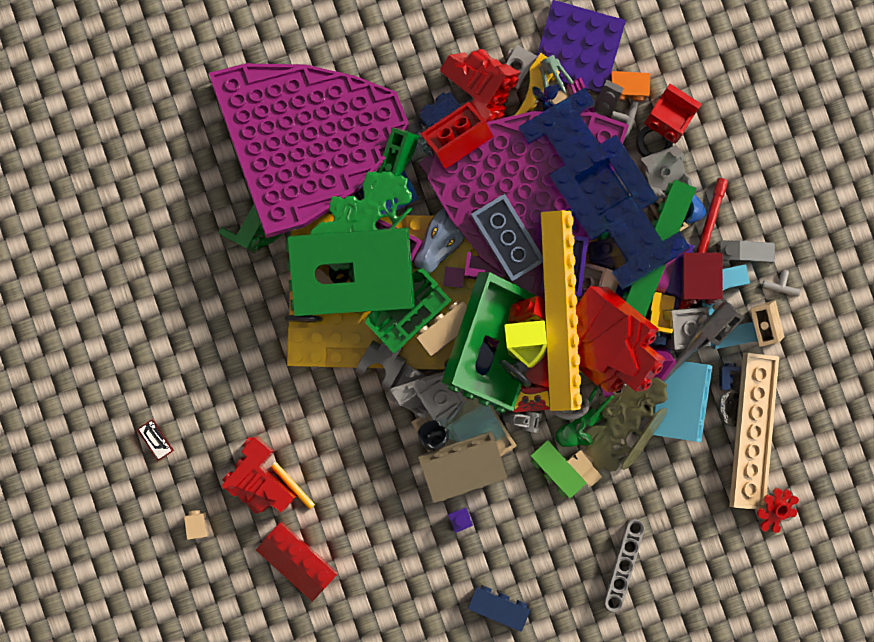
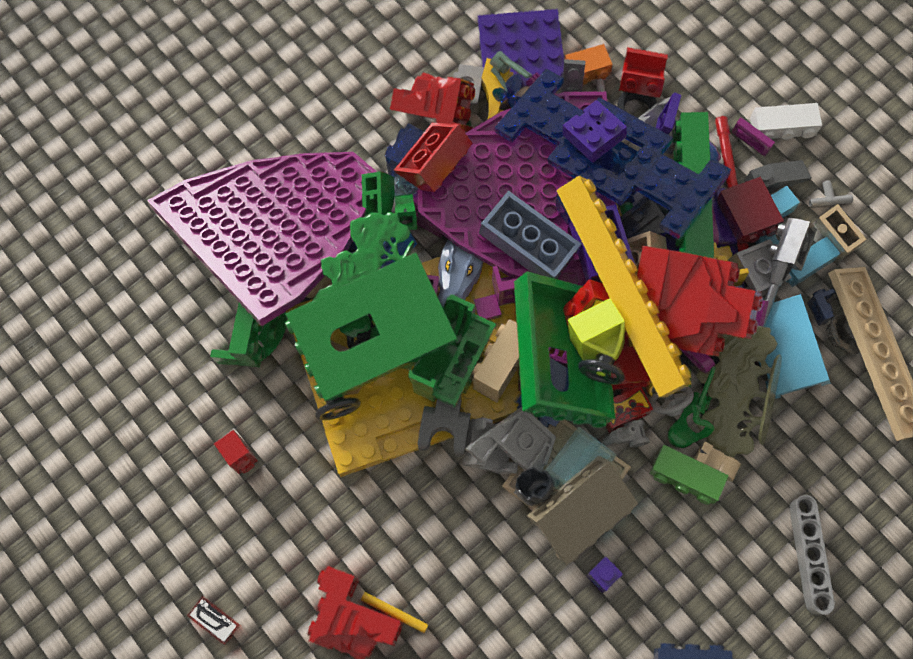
camera: 20 degrees left, 15 degrees down
none -> red brick [214,430,258,474]
none -> green leg [395,194,417,230]
none -> dark purple piece [563,100,627,163]
none -> dark purple plate [649,92,681,153]
none -> magenta tile [732,117,775,157]
none -> white brick [750,103,822,140]

